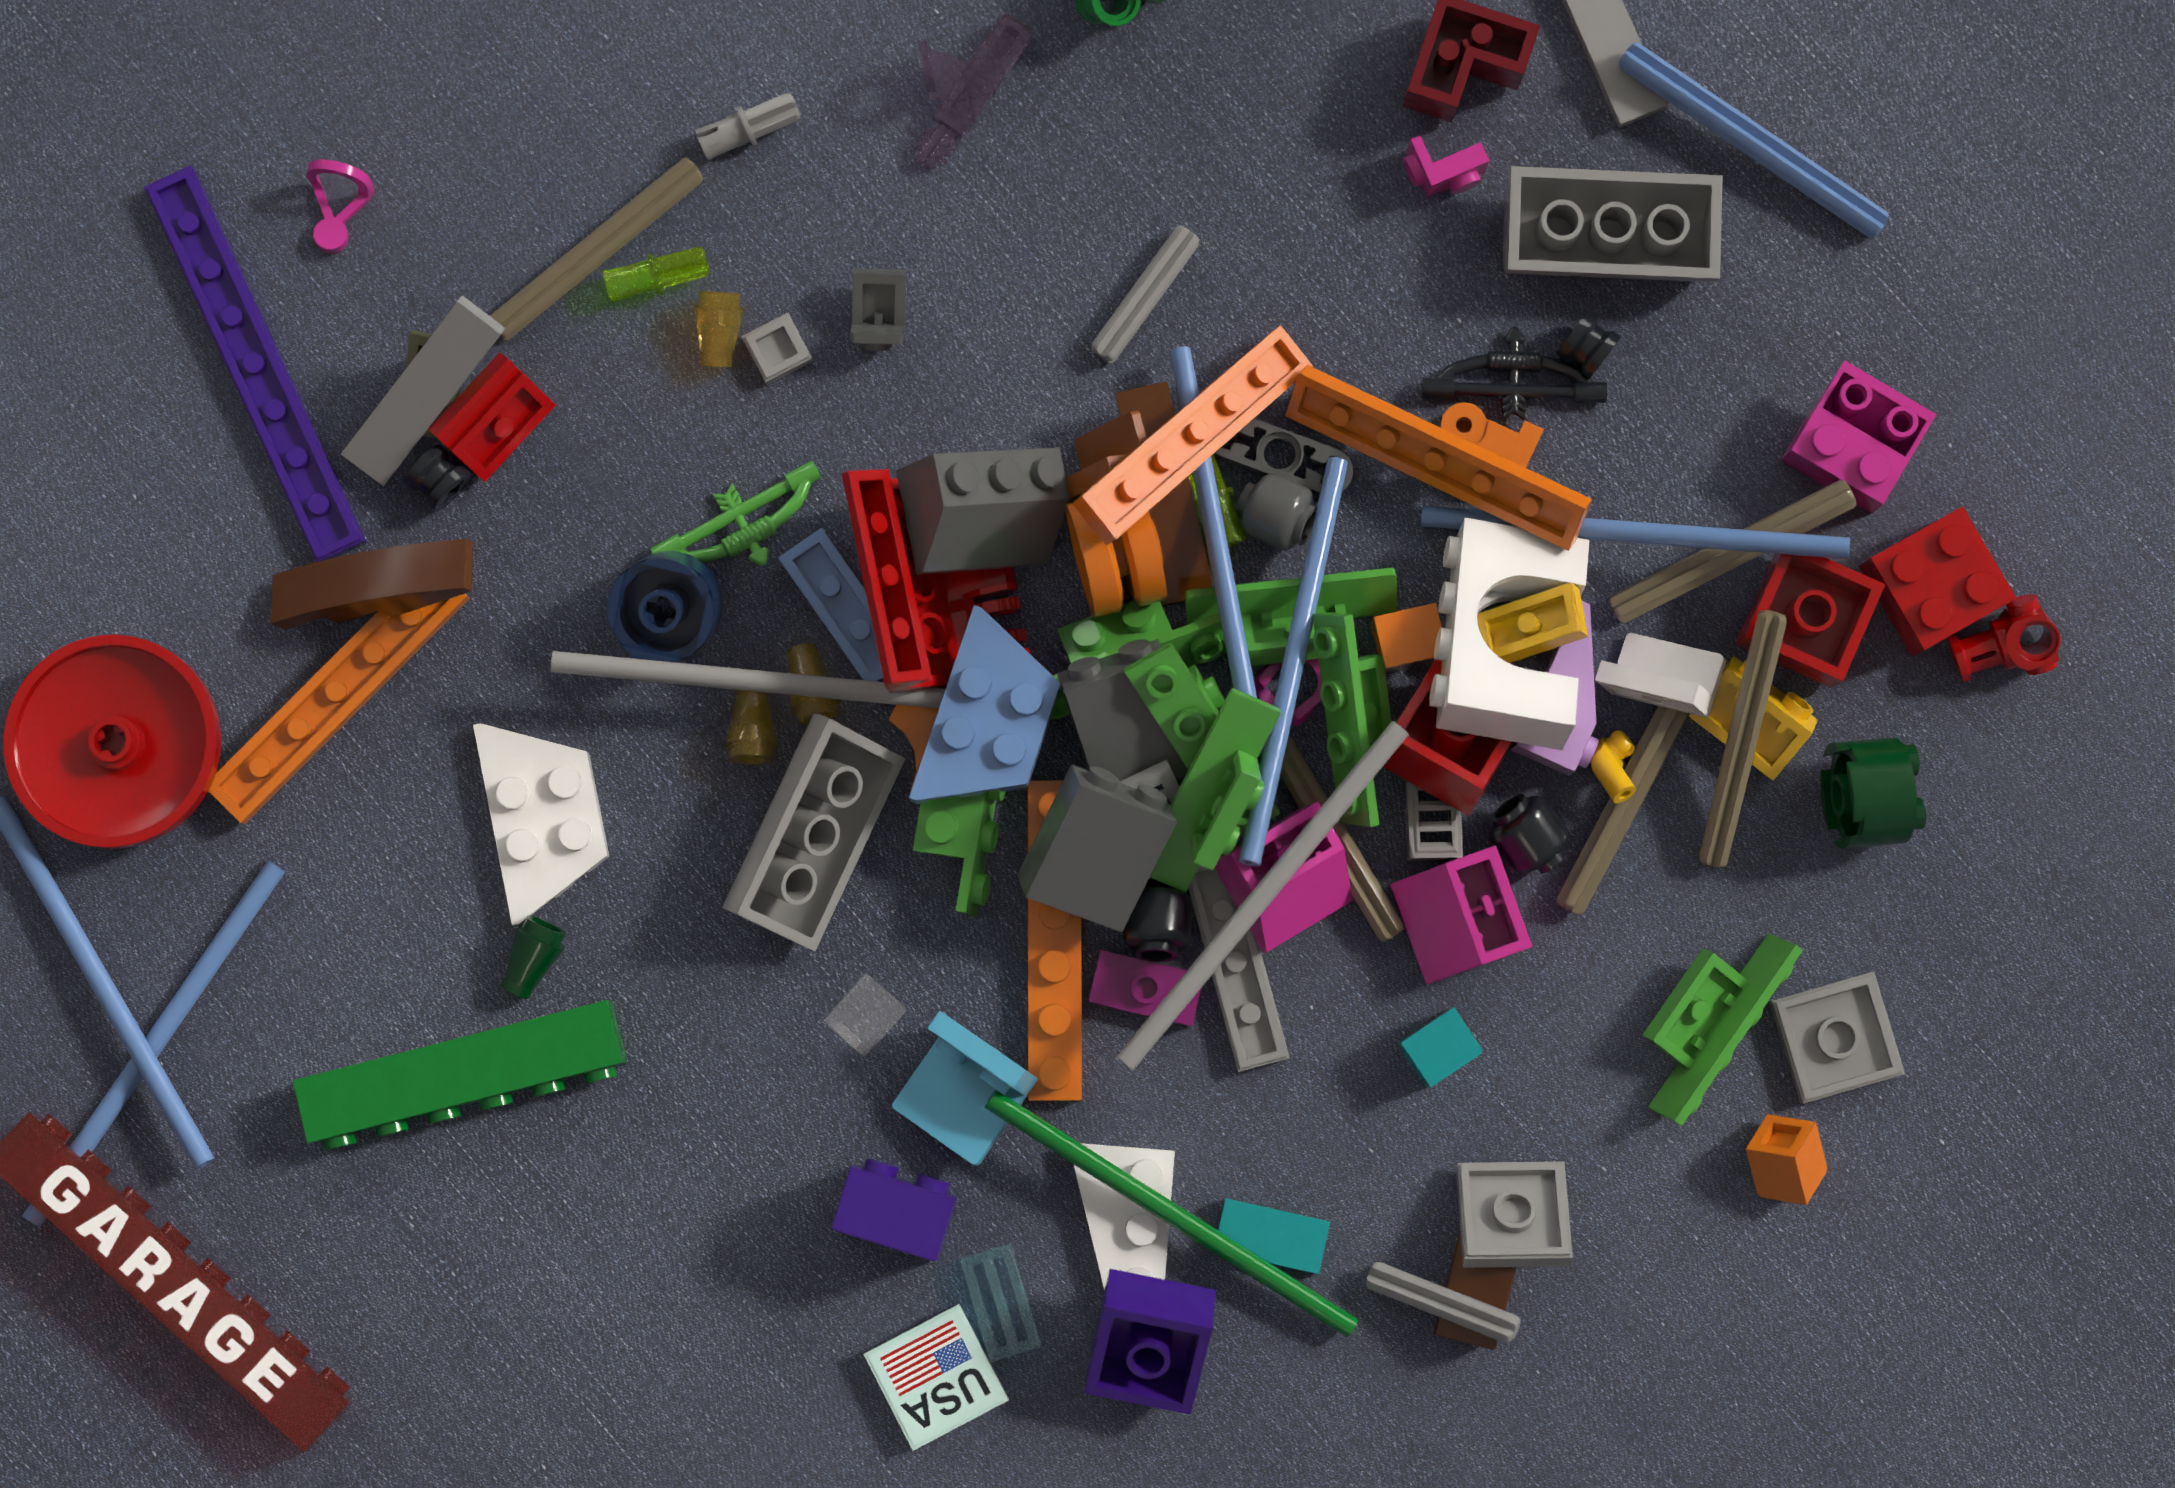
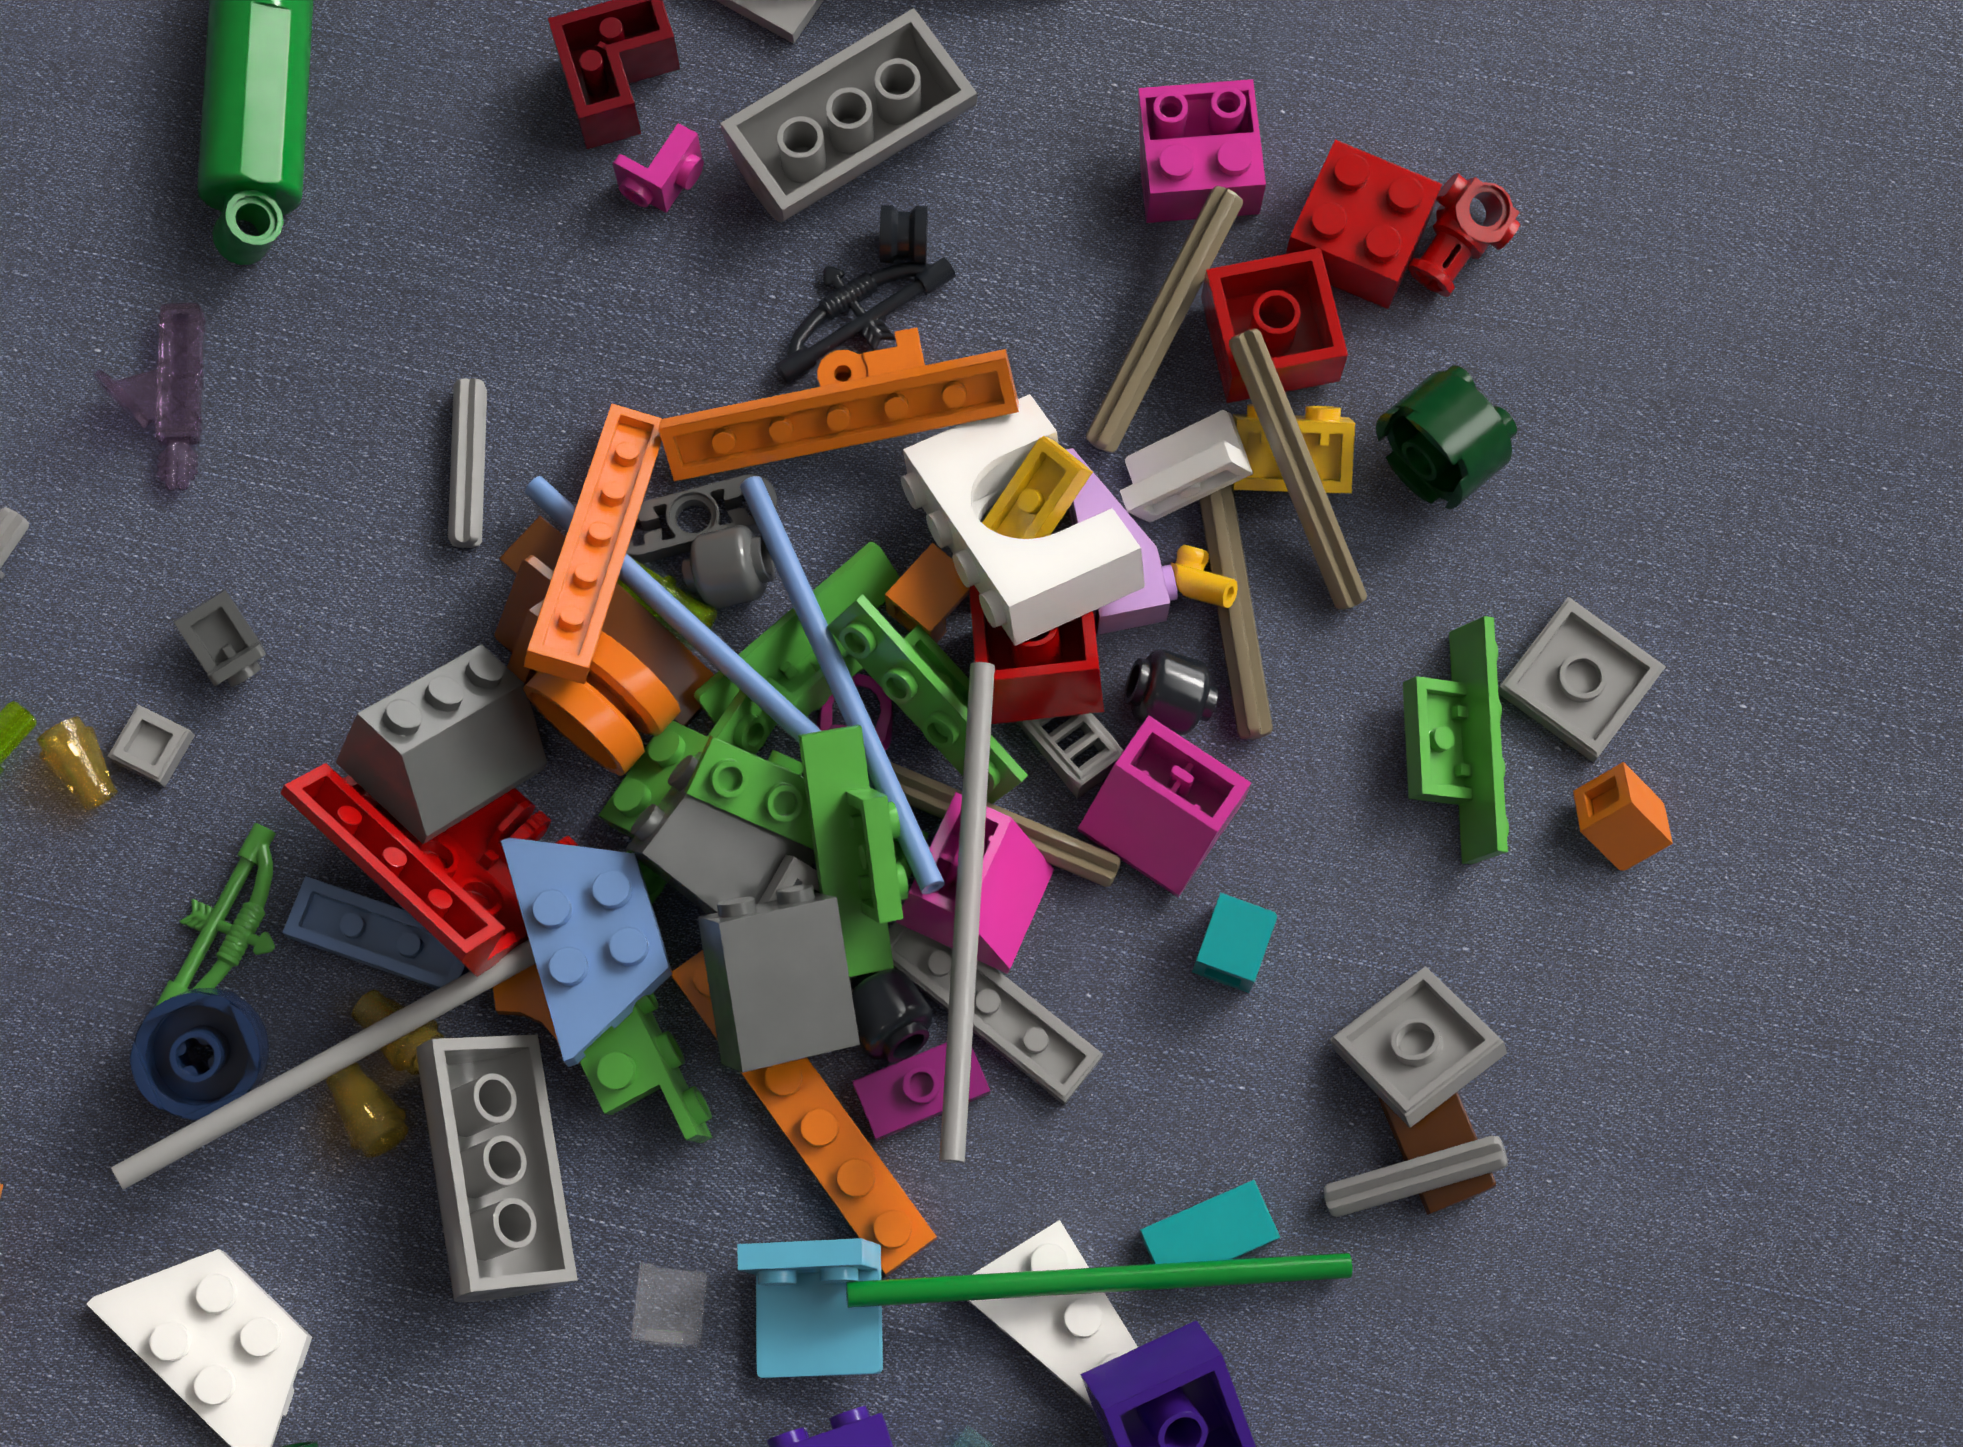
camera: 35 degrees left, 10 degrees down
medium blue piece [1421,506,1850,559] -> none

